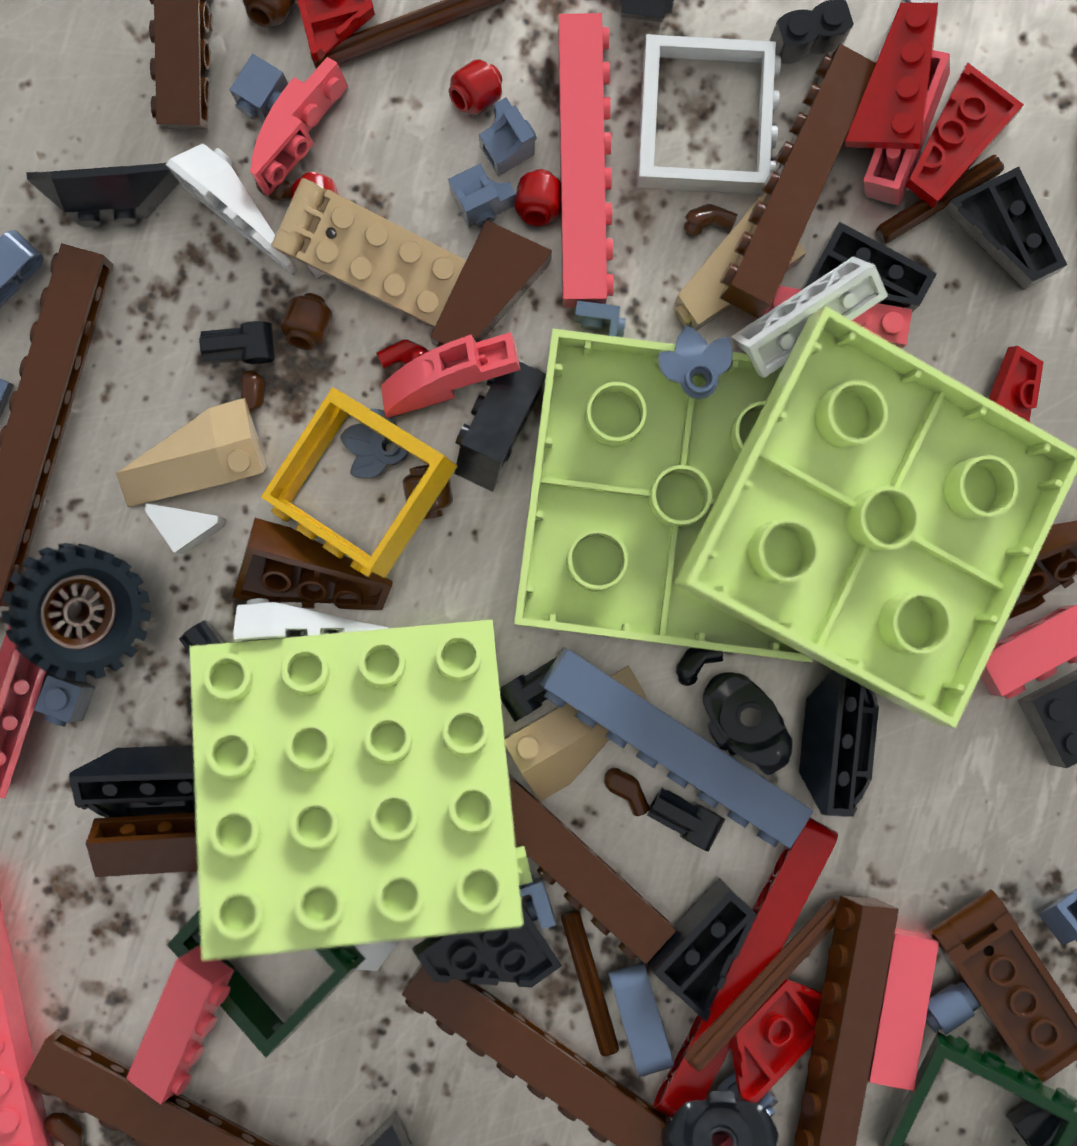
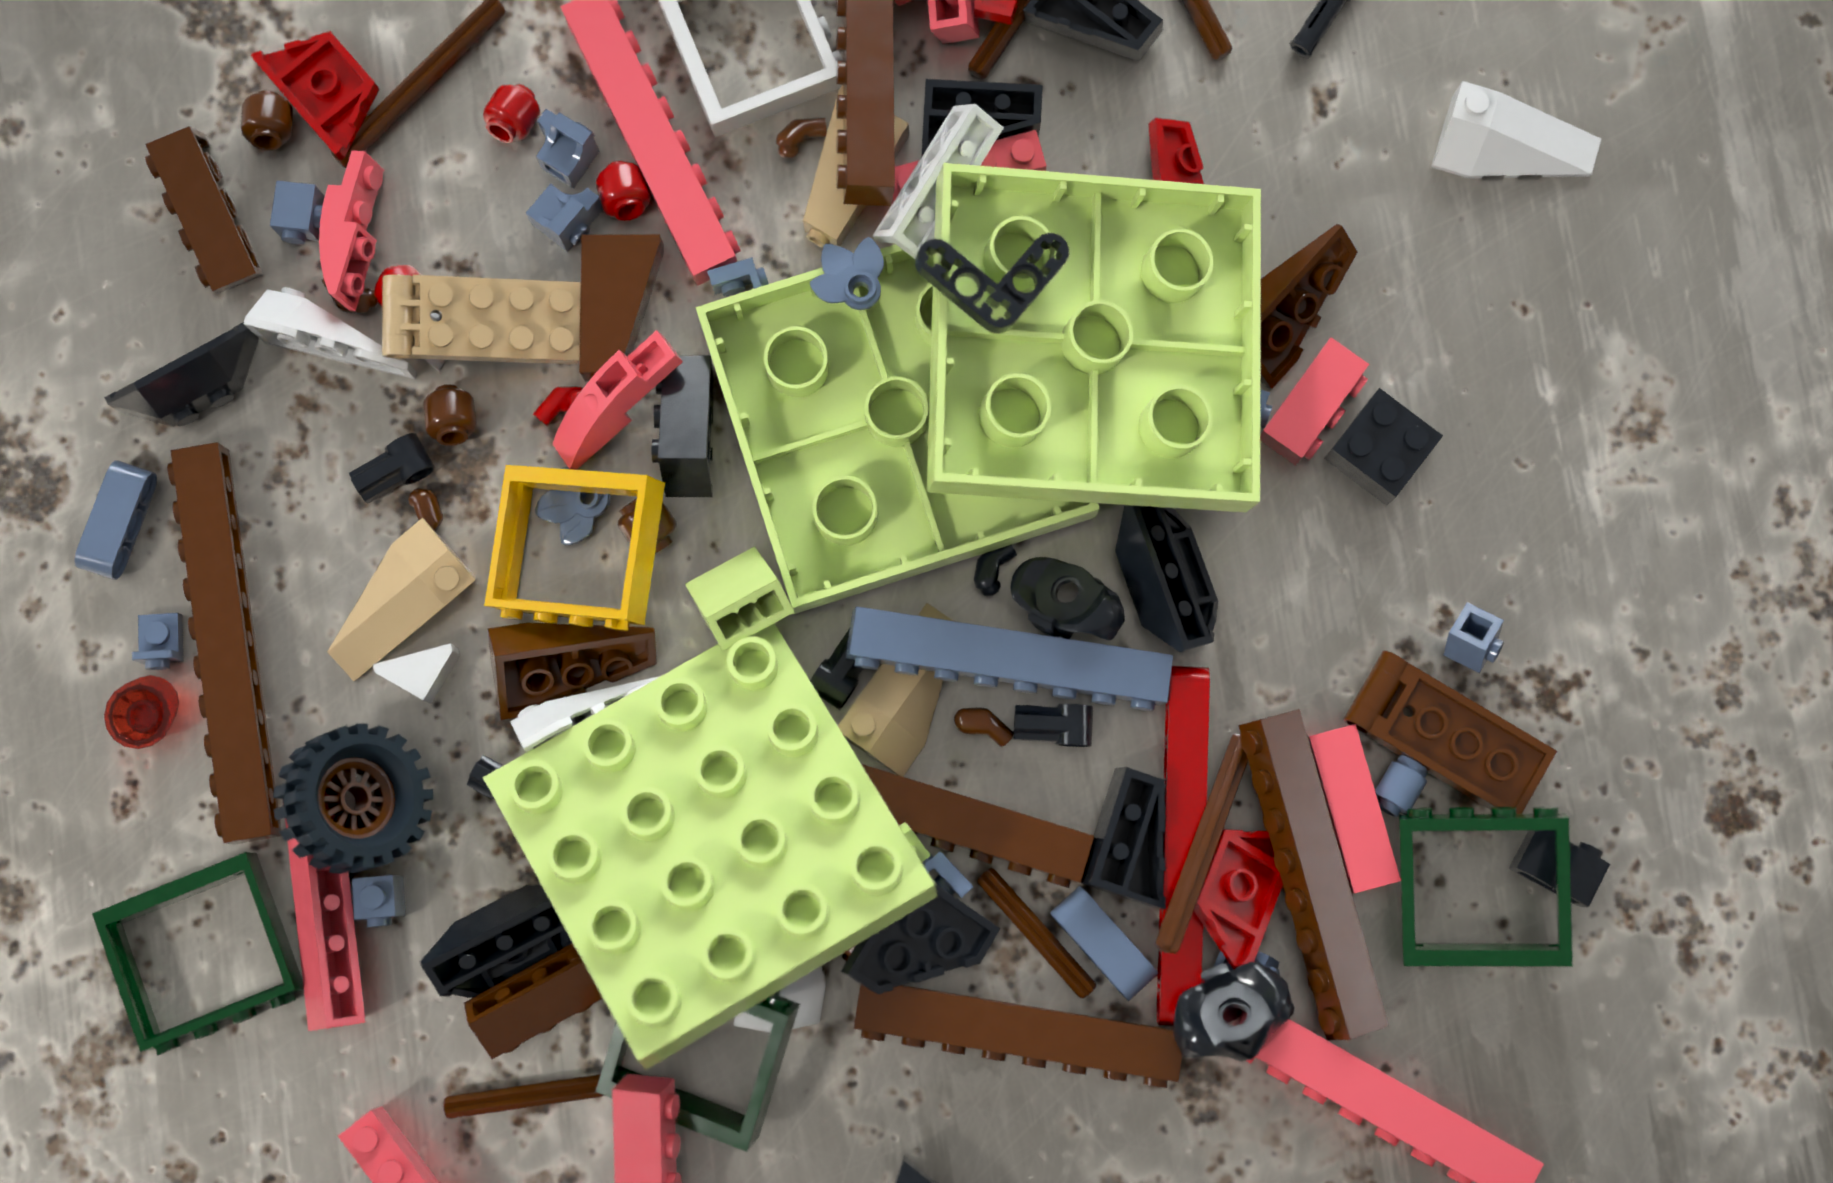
camera: 20 degrees left, 5 degrees down
none -> reddish brown axle [443,1074,604,1119]
none -> yellowish green brick [685,546,794,651]
none -> black beam [915,233,1069,334]

